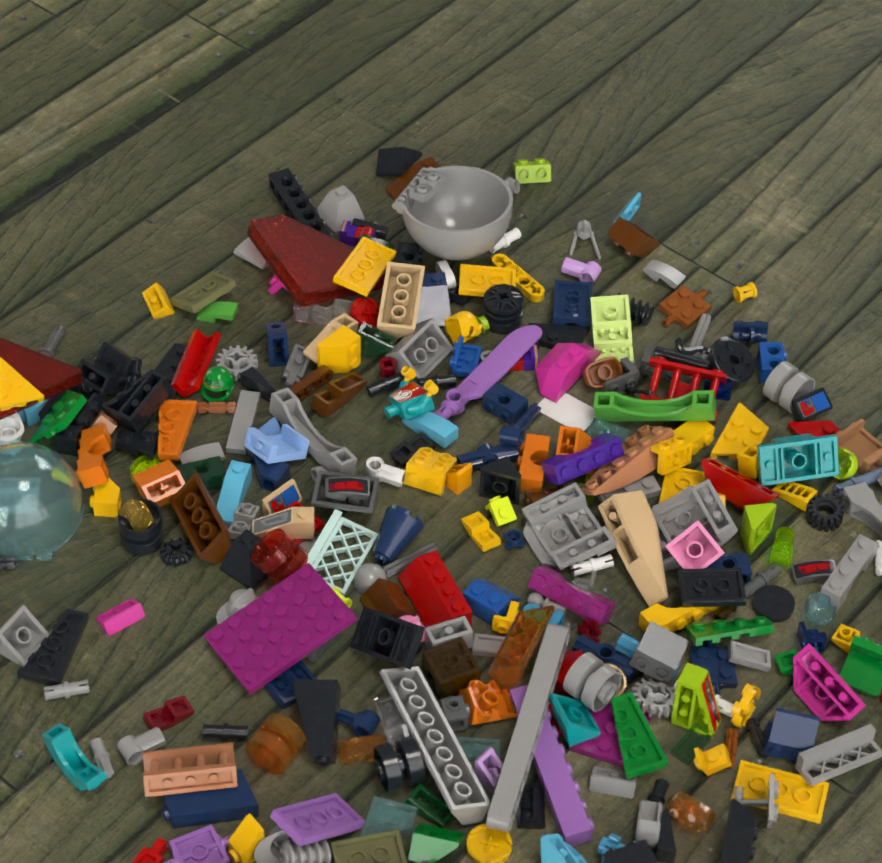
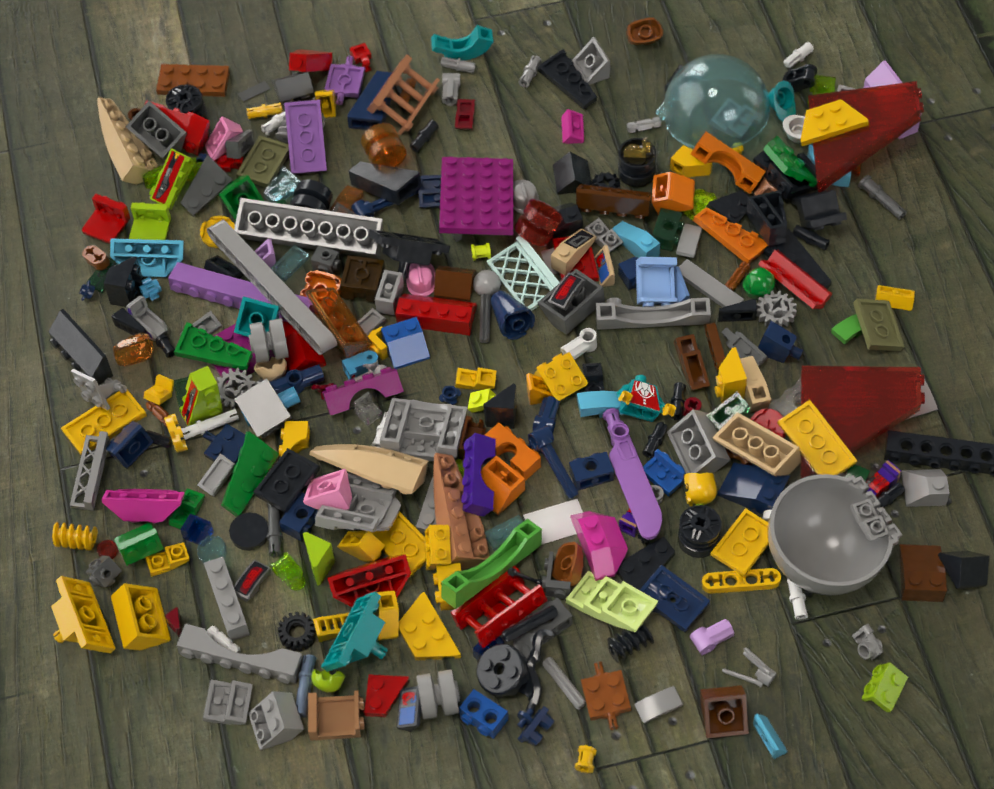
camera: 130 degrees right, 10 degrees up
none -> black slope [553,152,592,195]
none -> light grey axle [627,117,661,133]

